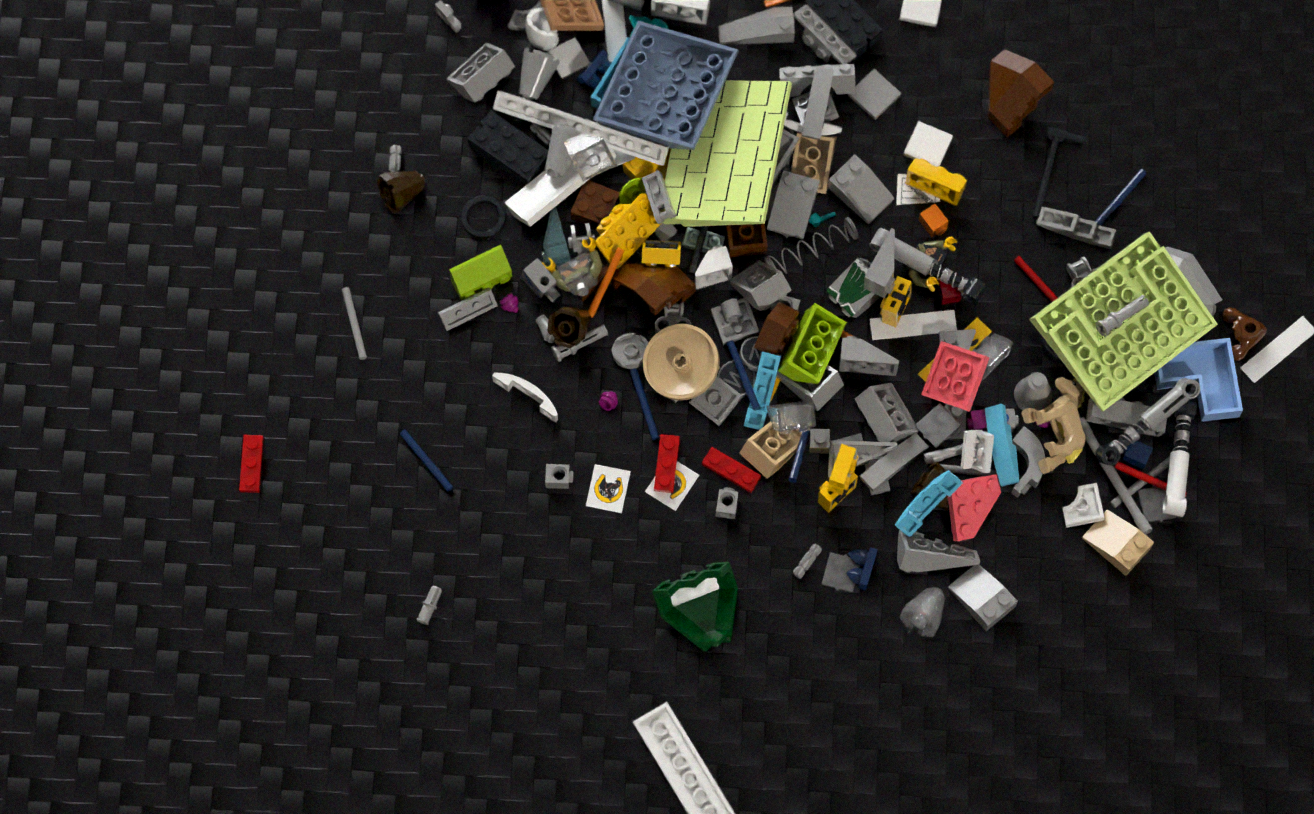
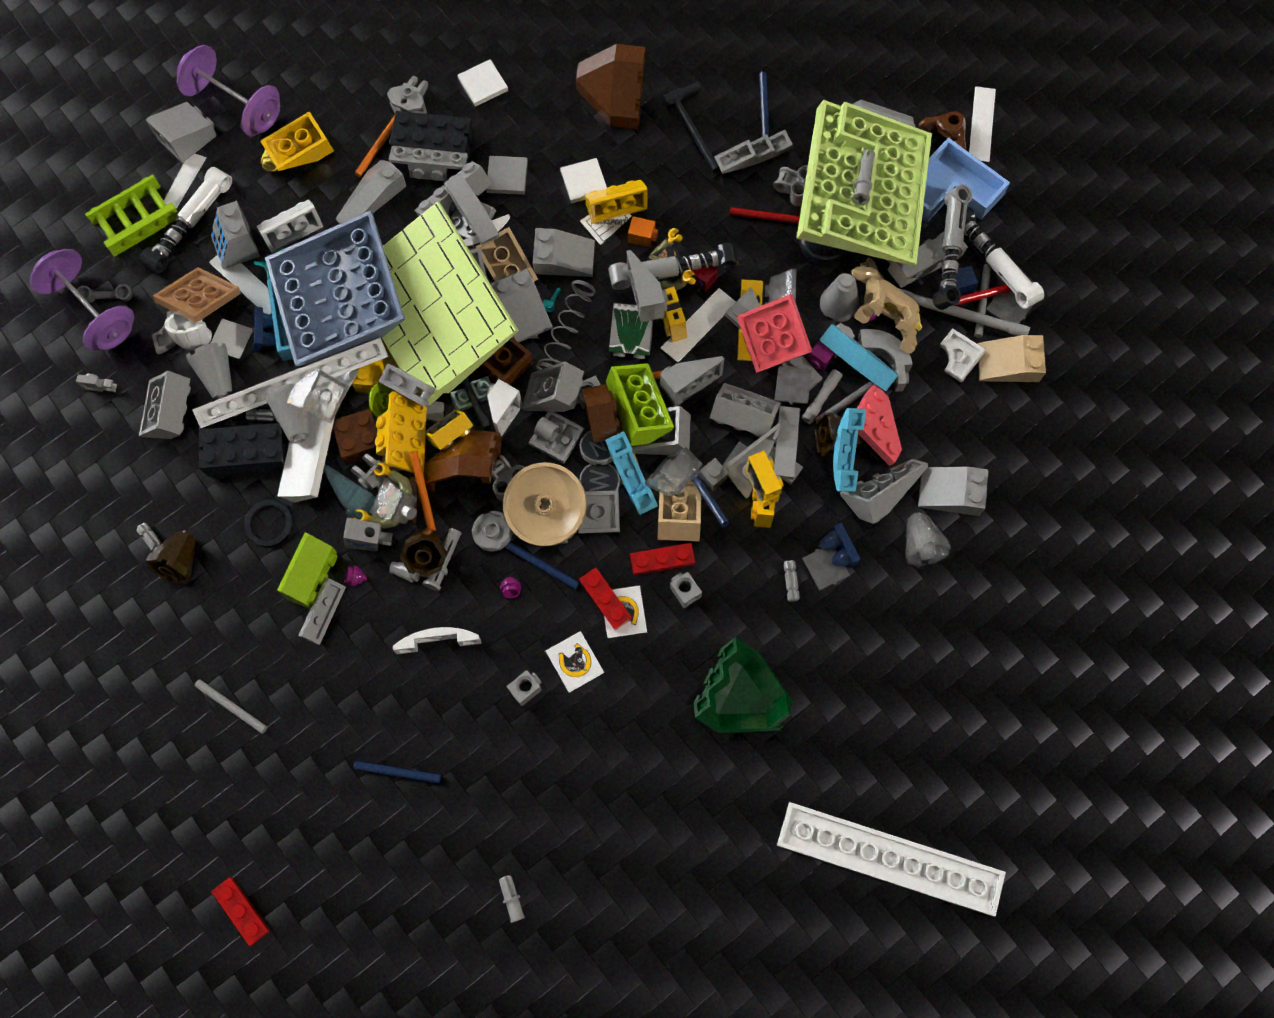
camera: 40 degrees left, 0 degrees up
dark blue bar [726,340,760,411] -> none
white bracket [961,430,994,473] -> none

